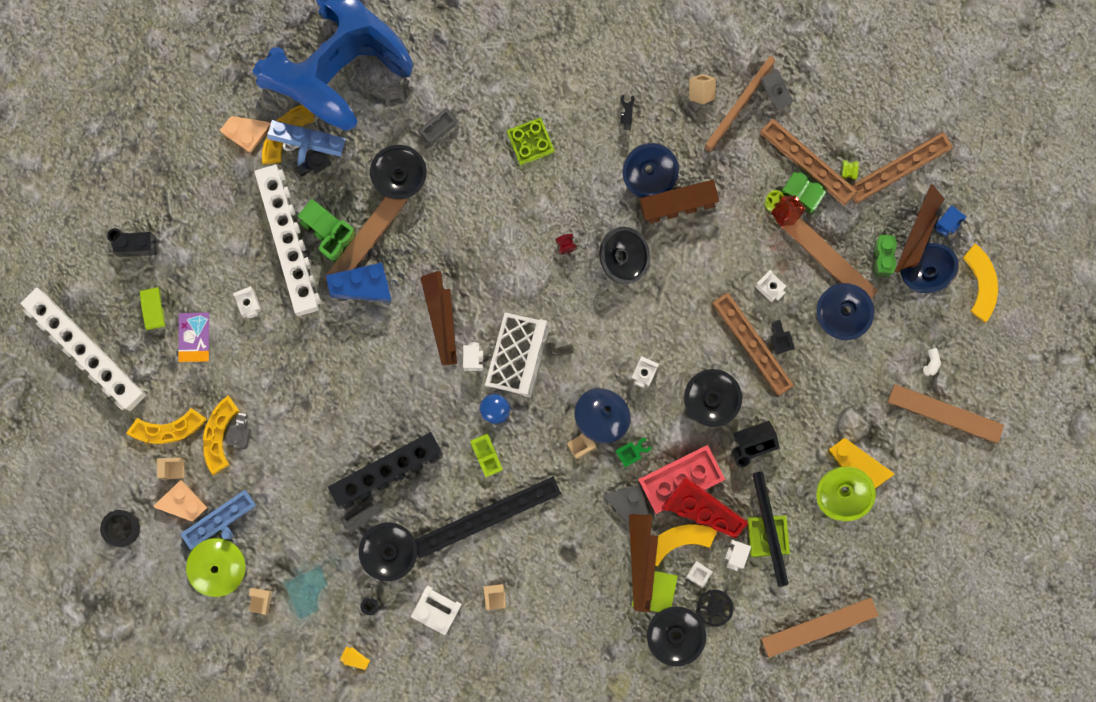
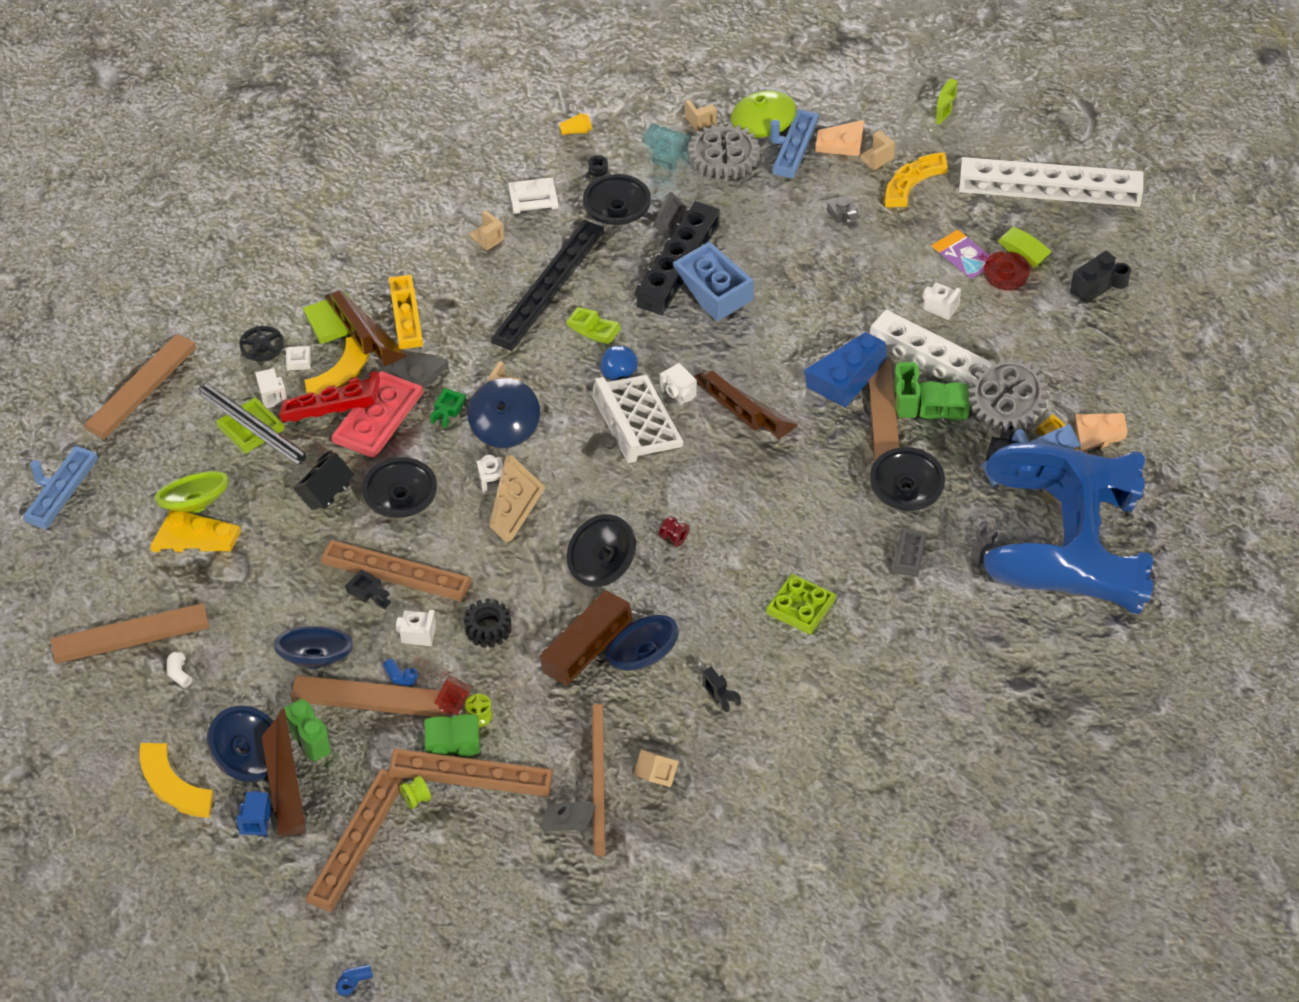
camera: 140 degrees right, 30 degrees down
black tyre [100,510,140,547] -> none
yellow tile [203,395,240,476] -> none
black dish [647,606,706,667] -> none
none -> medium blue plate [23,446,98,529]
none -> blue arm [336,964,373,996]
none -> blue arm [383,659,418,686]
none -> yellow bracket [389,275,423,349]
none -> black tyre [464,598,512,648]
none -> tan wing [489,455,546,543]
none -> medium blue slope [673,242,754,321]
none -> light grey gear [688,123,760,180]
none -> lime slope [936,78,958,125]
none -> light grey gear [969,356,1049,432]
none -> clear red tile [983,251,1030,290]

